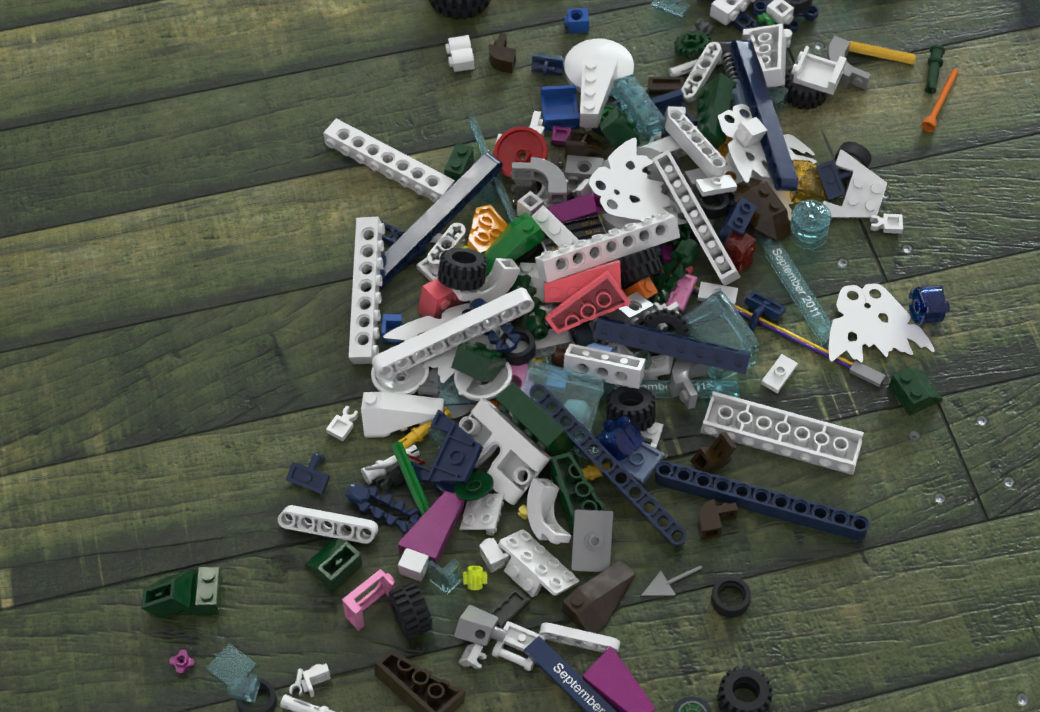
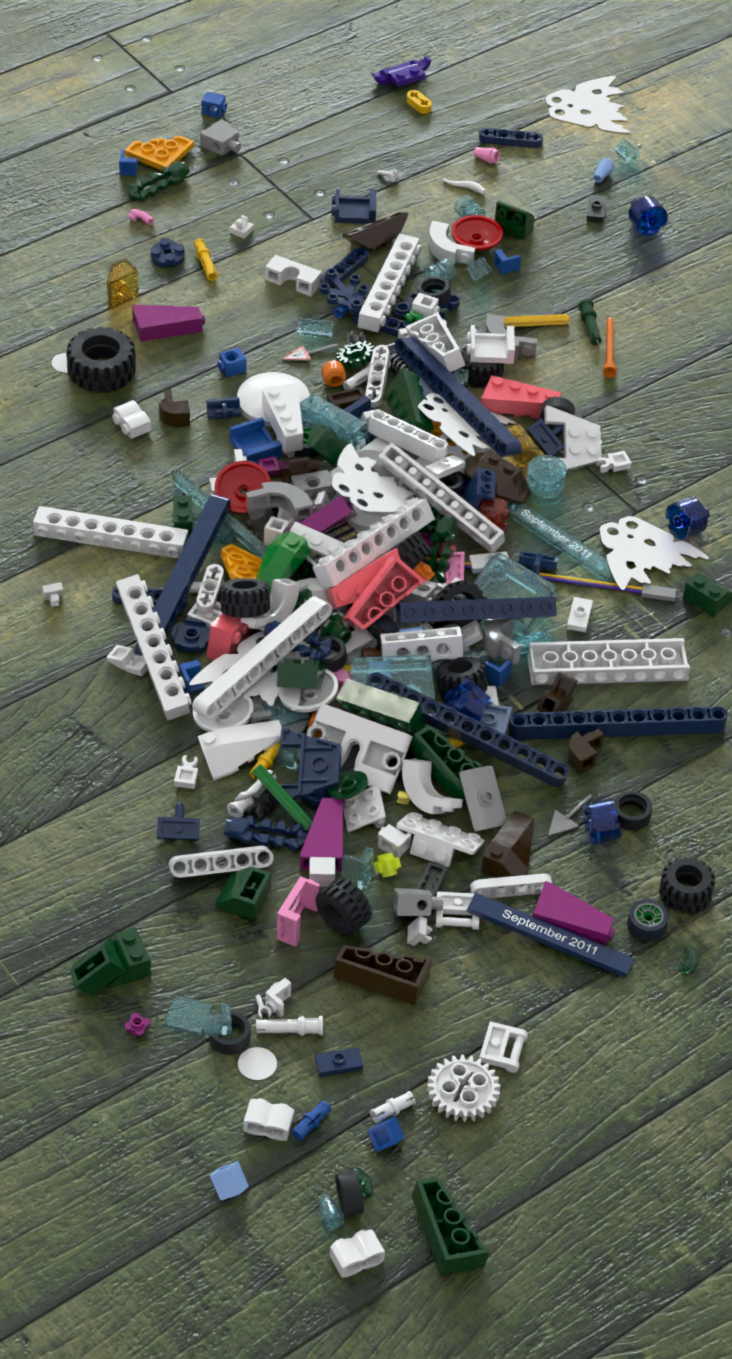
camera: 25 degrees left, 10 degrees down
white brick [734,117,767,147] -> none
none -> white tile [42,582,63,607]
none -> white slope [106,645,148,676]
none -> dark blue plate [172,618,210,654]
none -> light grey piece [282,344,339,361]
none -> orange head [321,360,346,387]
none -> coral wedge [481,375,561,419]
none -> blue panel [485,660,512,688]
none -> clear blue brick [583,798,621,845]

